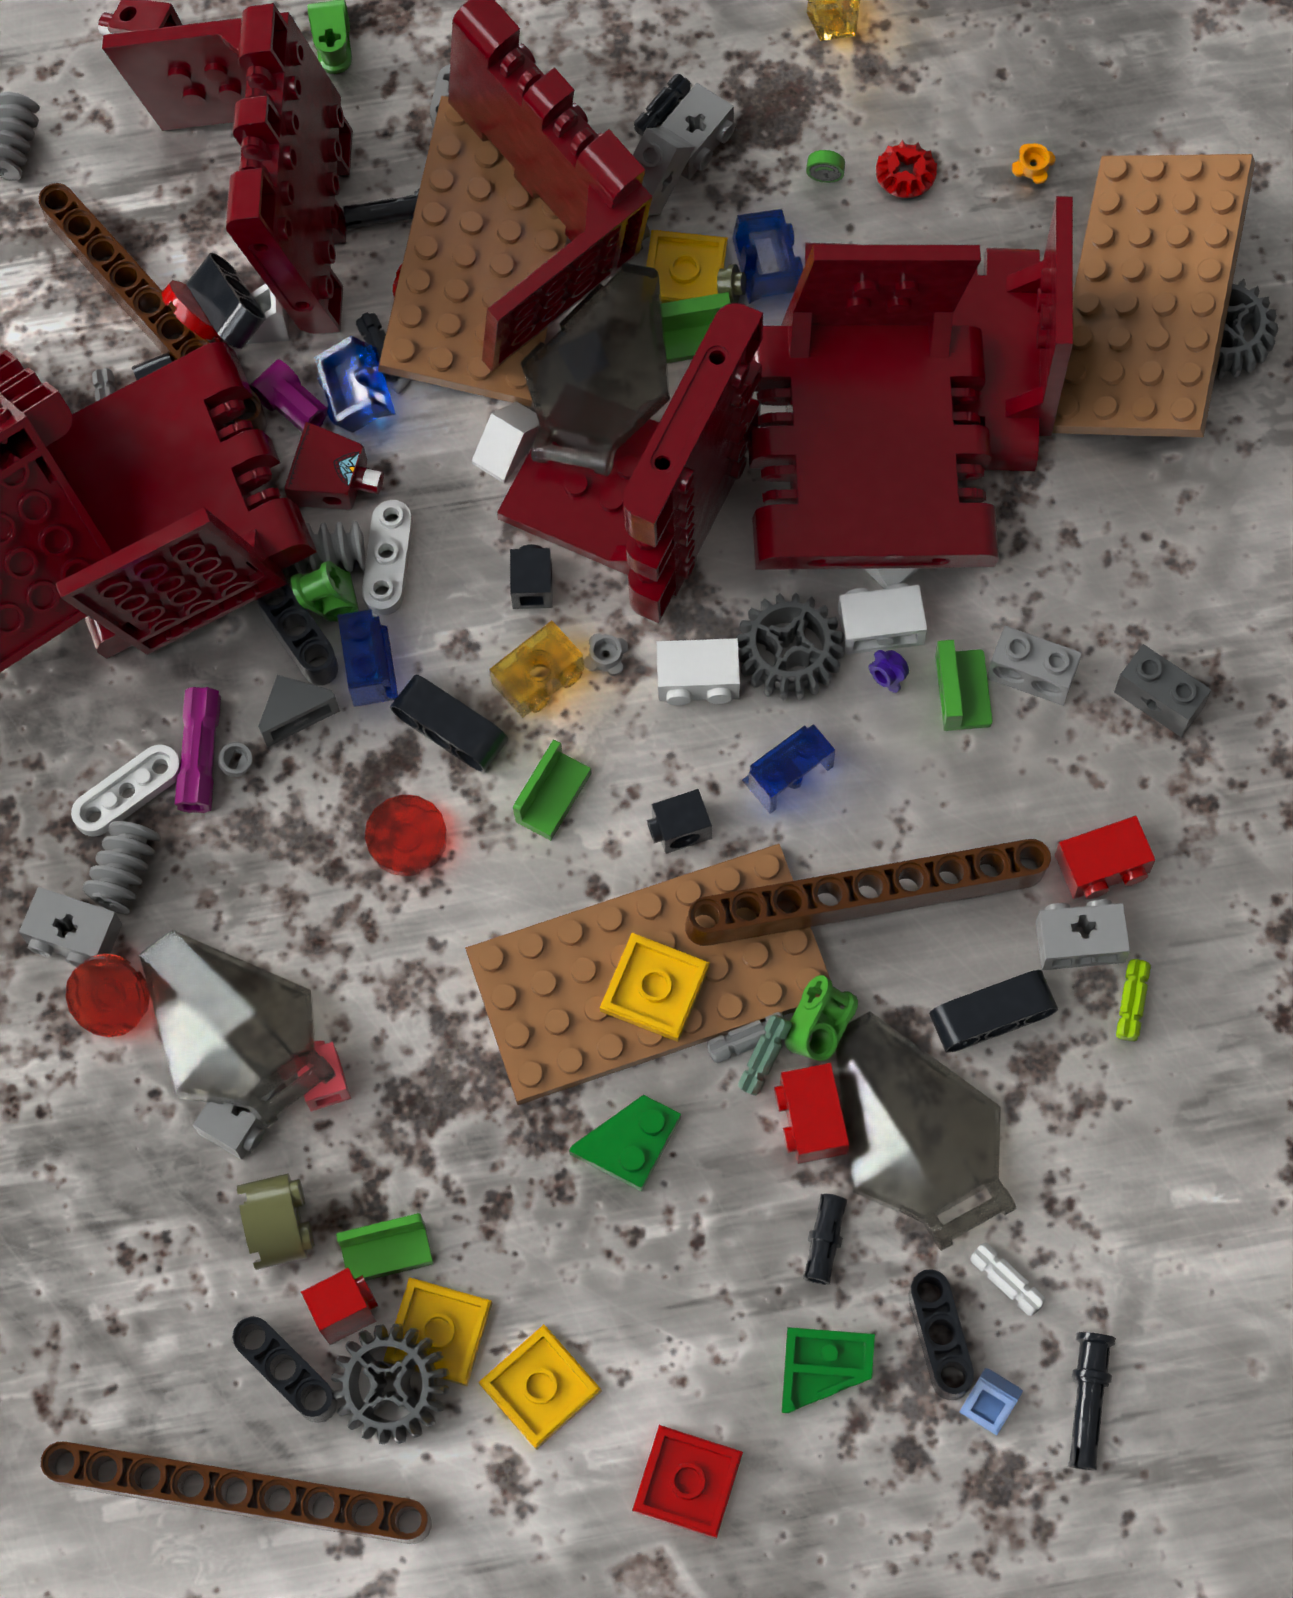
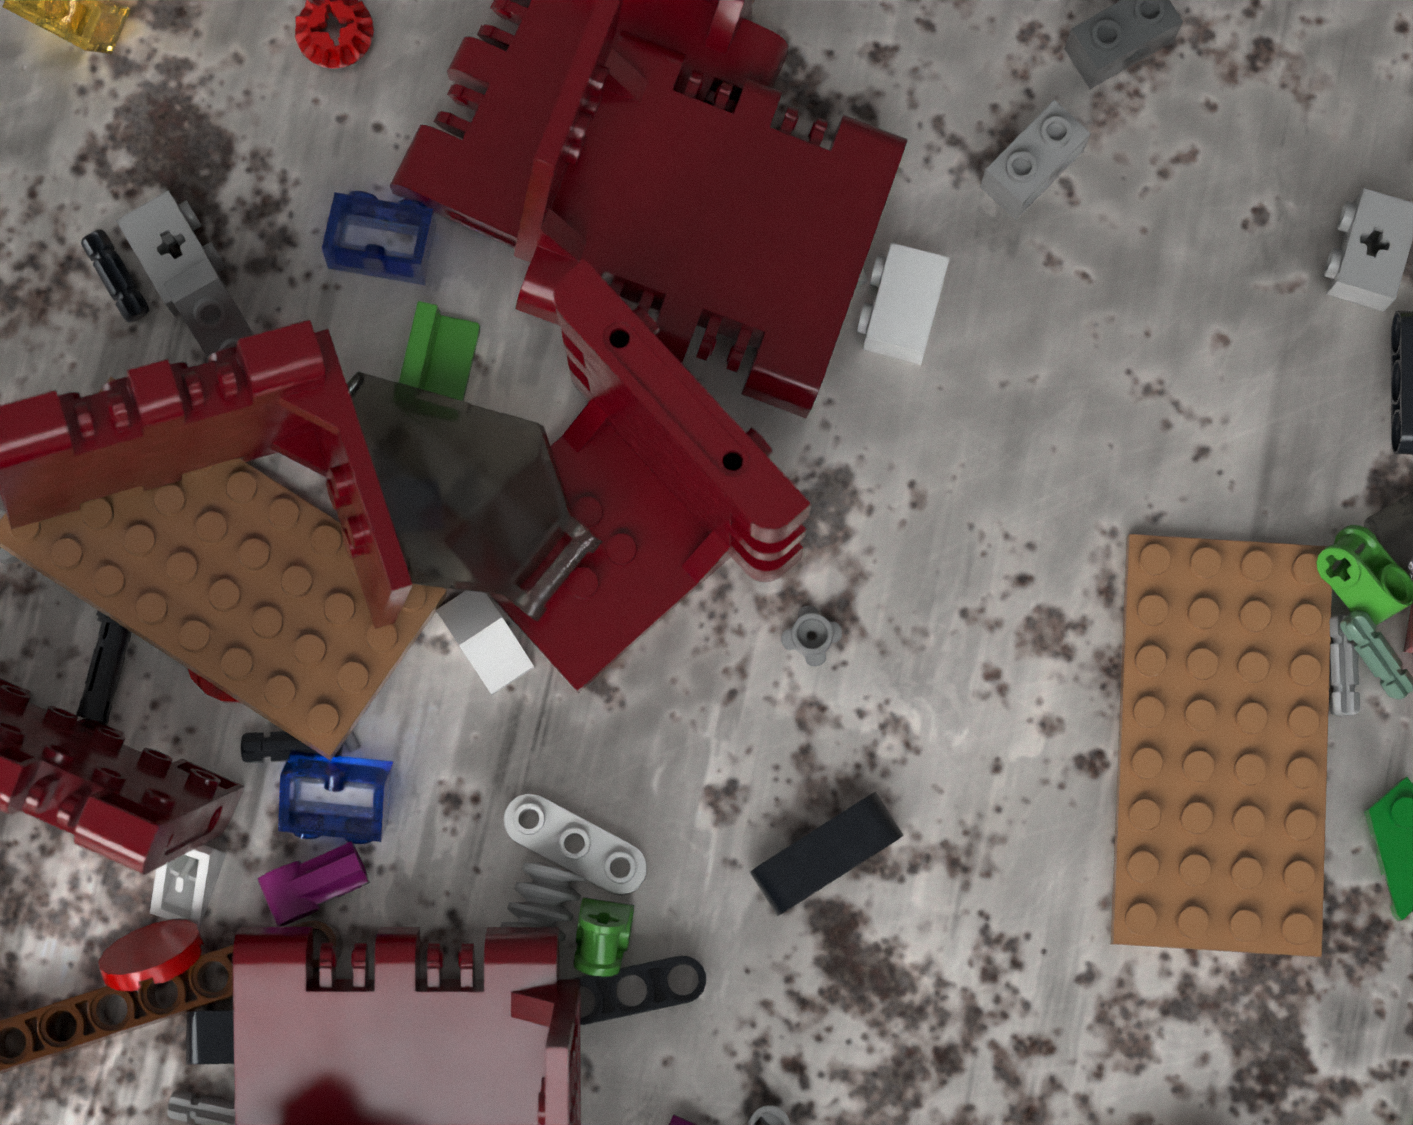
camera: 70 degrees left, 10 degrees up
black beam [186,253,266,349] -> none
dark grey slope [258,675,340,747] -> none
dark red torso [284,422,384,510] -> none
clear blue window [337,609,398,707] -> none
clear red tile [365,794,448,876] -> none
clear yellow brick [489,620,585,718] -> none
black brick [510,544,553,609] -> none
bright green panel [513,740,592,841] -> none
yellow tile [600,933,710,1042] -> none
yellow tile [642,230,728,305] -> none
black brick [647,789,712,854] -> none
white brick [656,638,740,705] -> none
reddish brown beam [685,839,1051,946] -> none
olive plate [717,264,747,303] -> none
dark grey gear [736,593,844,701] -> none
clear blue window [742,724,836,814] -> none
bright green tile [806,150,845,183] -> none
dark purple plate [868,650,909,693] -> none
bright green panel [935,640,993,731] -> none
red brick [1055,816,1155,899] -> none

